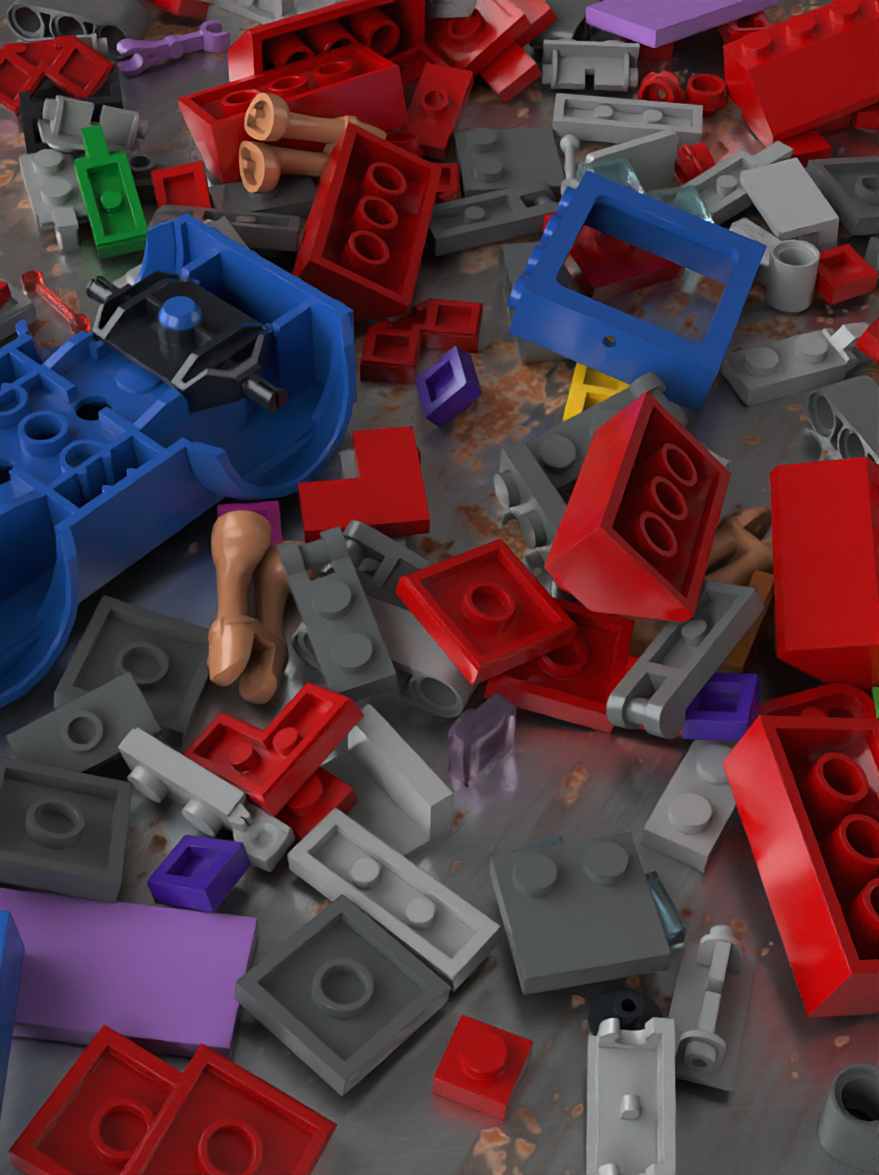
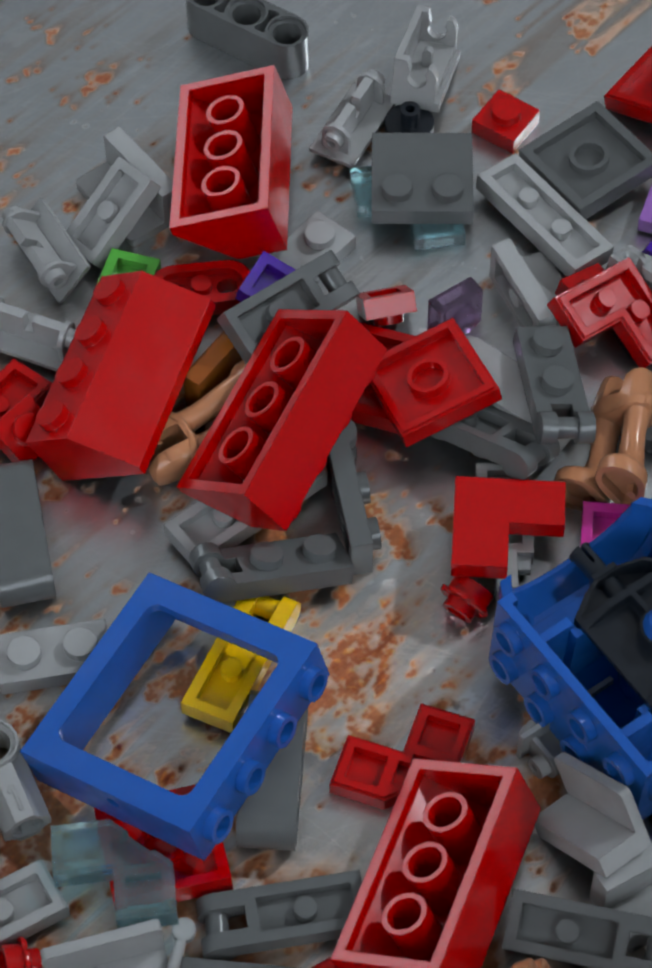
camera: 165 degrees left, 10 degrees up
dark purple plate [415,345,482,428] -> none
none -> plate [355,285,417,326]

